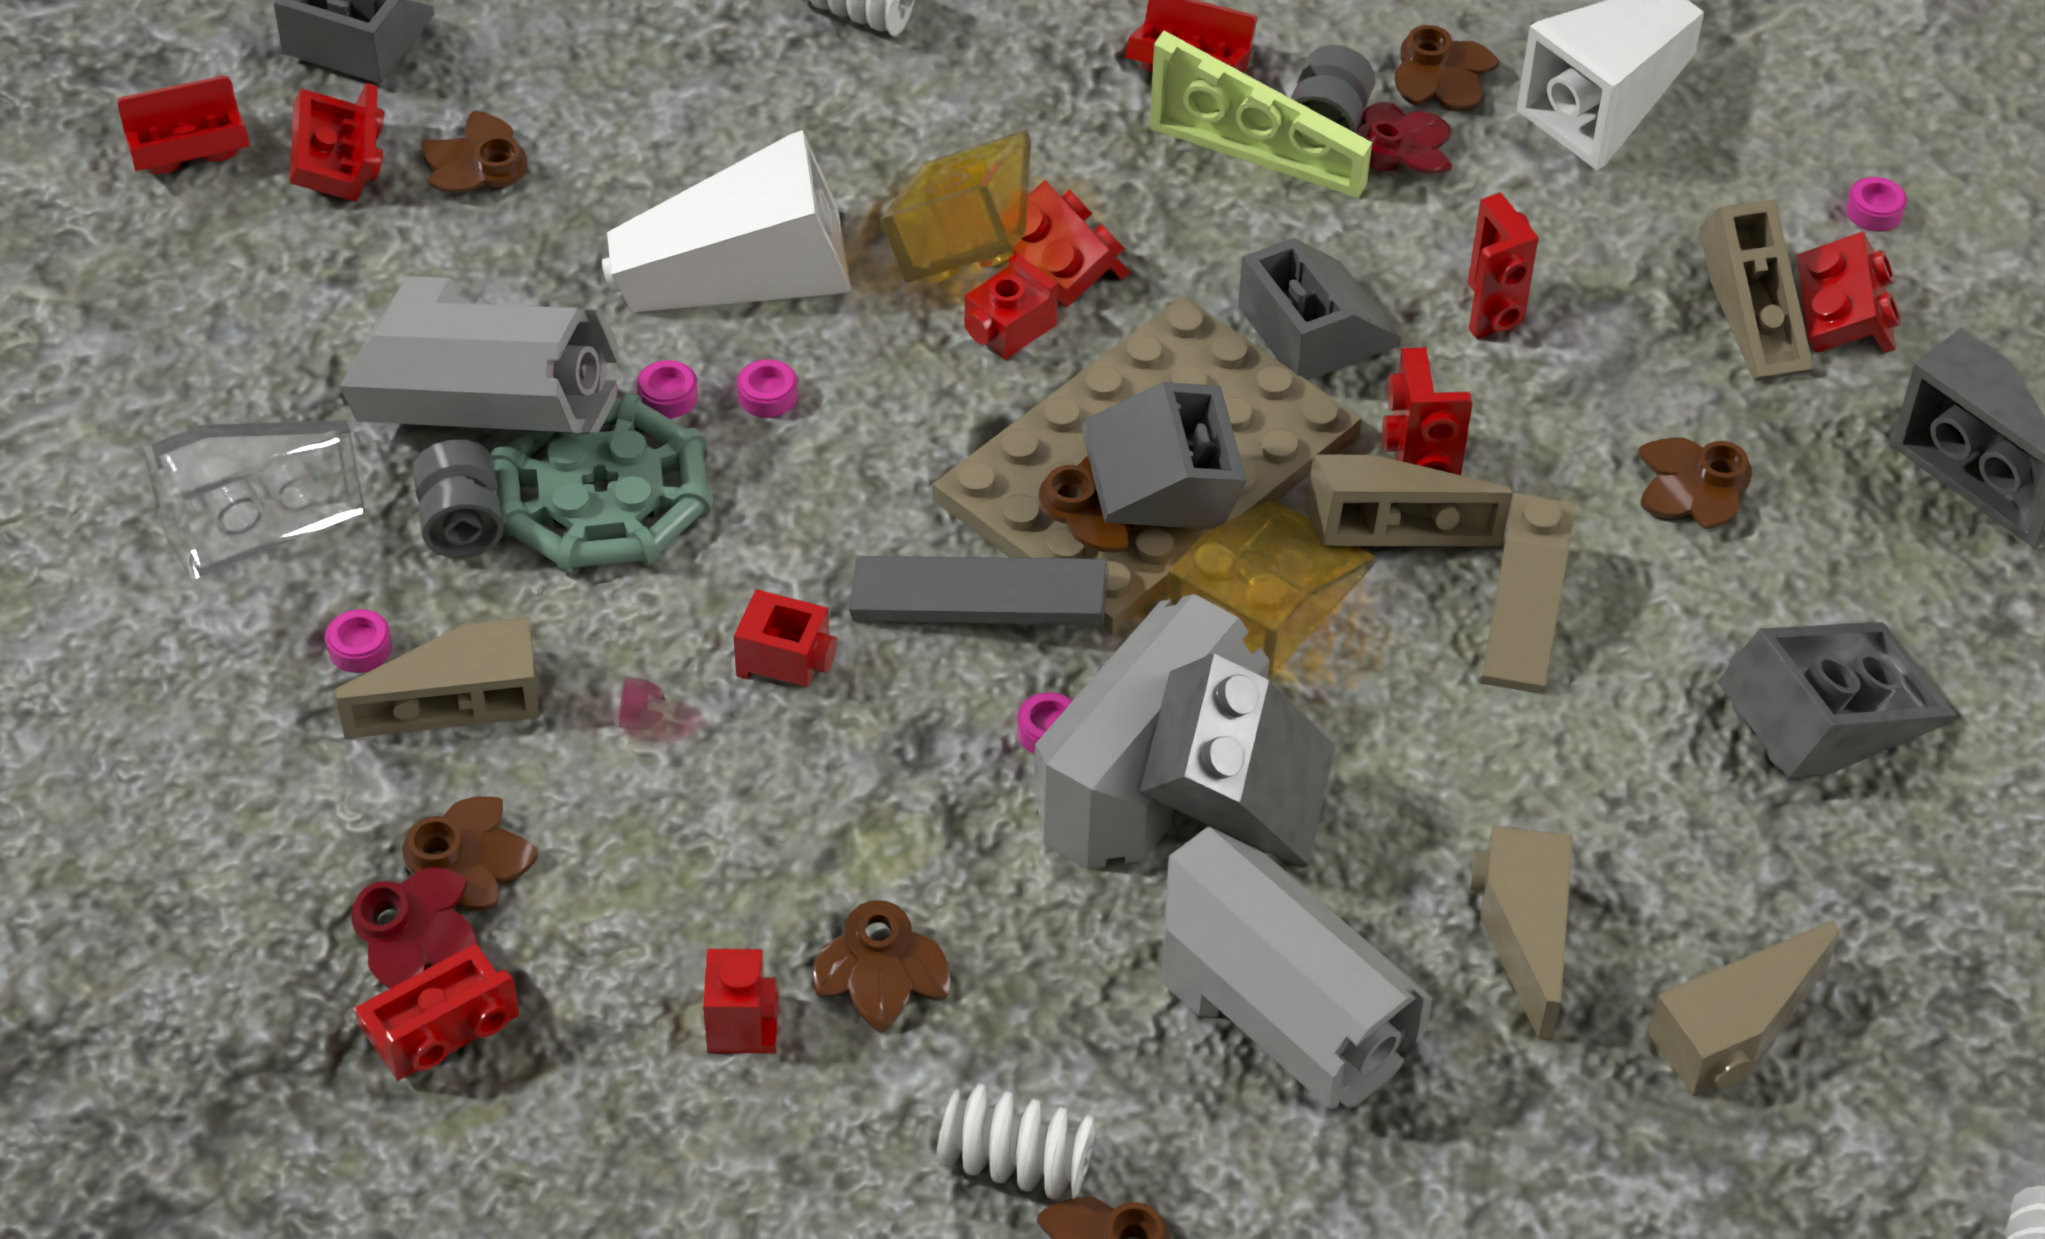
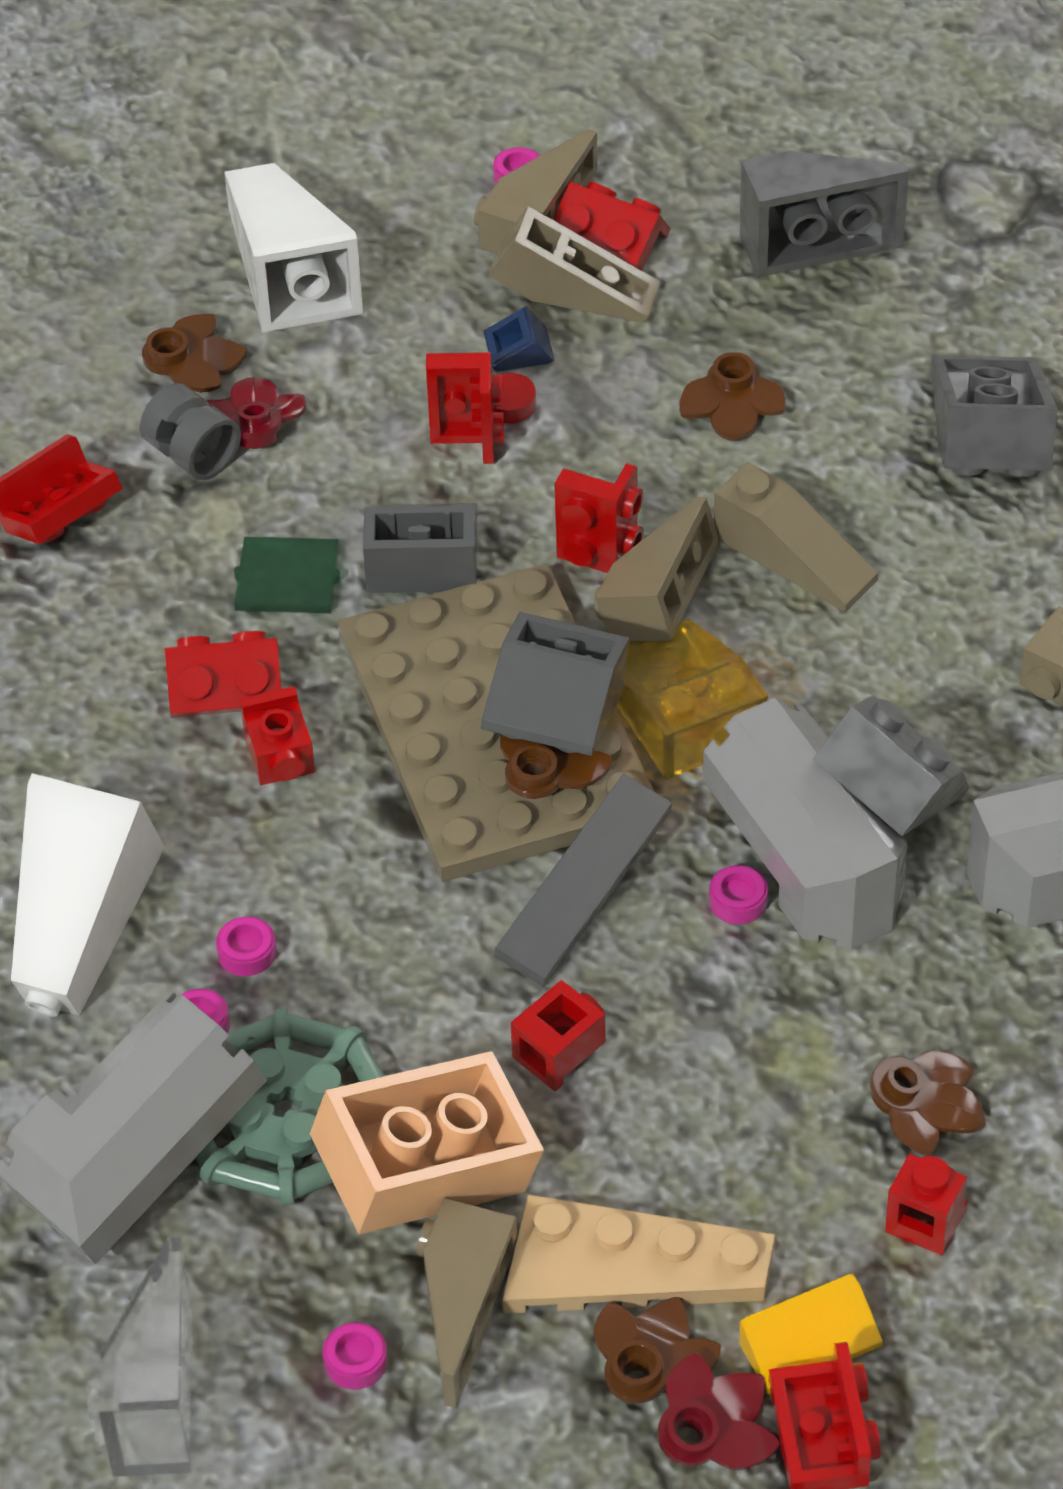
camera: 60 degrees left, 0 degrees up
dark grey wheel [413,440,504,558] -> none
clear pink hinge [618,676,666,730] -> none
clear yellow slope [879,130,1031,284] -> none
yellowish green wing [1149,30,1372,198] -> none
none -> clear green piece [234,537,341,614]
none -> light nougat brick [310,1051,544,1235]
none -> dark tan slope [474,129,598,253]
none -> dark blue slope [483,306,554,371]
none -> red tile [493,373,536,424]
none -> tan wing [502,1195,775,1314]
none -> yellow slope [739,1274,883,1394]

